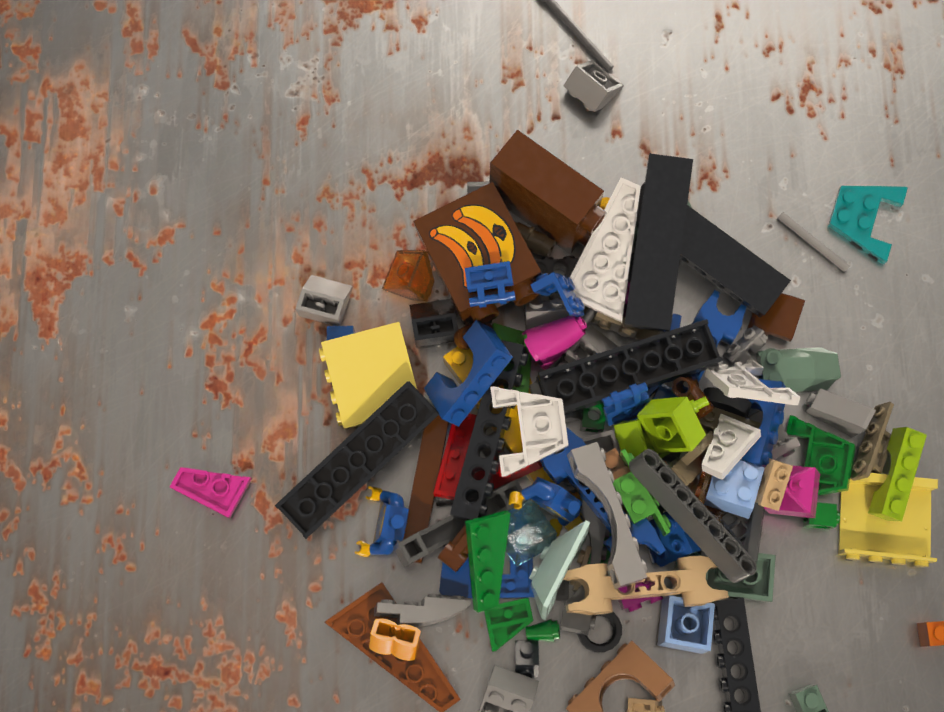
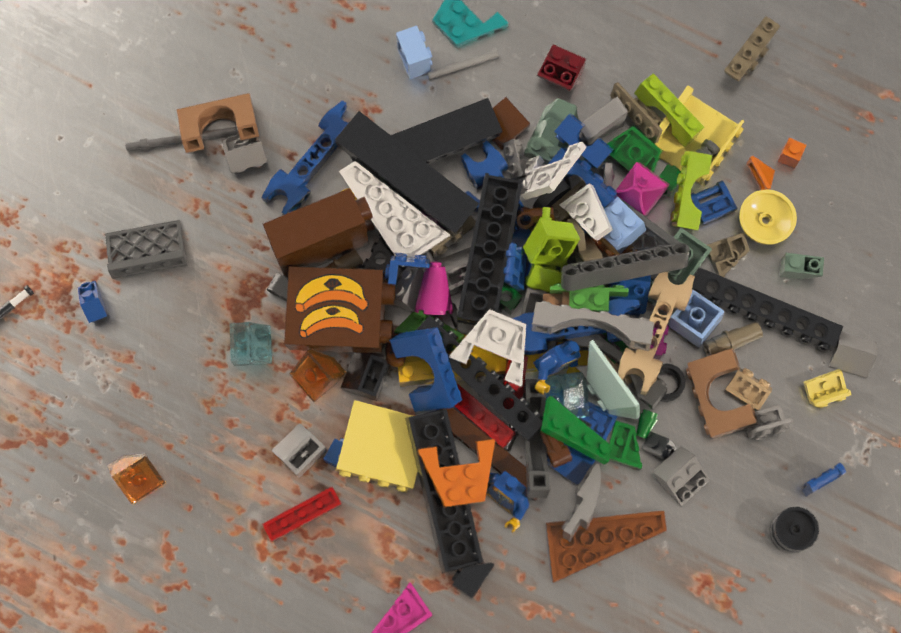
camera: 60 degrees left, 0 degrees up
light orange brick [369,619,421,661] -> none
blue plate [465,261,516,308] -> none
tan bracket [755,458,793,511] -> none
none -> blue slope [77,281,107,323]
none -> dark grey fence [105,220,187,279]
none -> clear orange slope [107,454,165,504]
none -> medium nougat arch [177,93,259,153]
none -> clear light blue slope [230,322,272,366]
none -> blue piece [262,100,349,215]
none -> red plate [262,487,342,542]
none -> light blue brick [396,25,432,80]
none -> orange wing [418,439,495,507]
none -> black slope [451,562,495,599]
none -> dark red slope [537,44,586,91]
none -> blue arch [554,113,614,168]
none -> lime arch [670,151,712,230]
none -> blue plate [691,180,737,225]
none -> dark grey wheel [696,139,720,162]
none -> dark tan piece [703,322,763,356]
none -> dark tan slope [707,233,750,277]
none -> light yellow dish [739,190,797,245]
none -> orange slope [747,156,775,190]

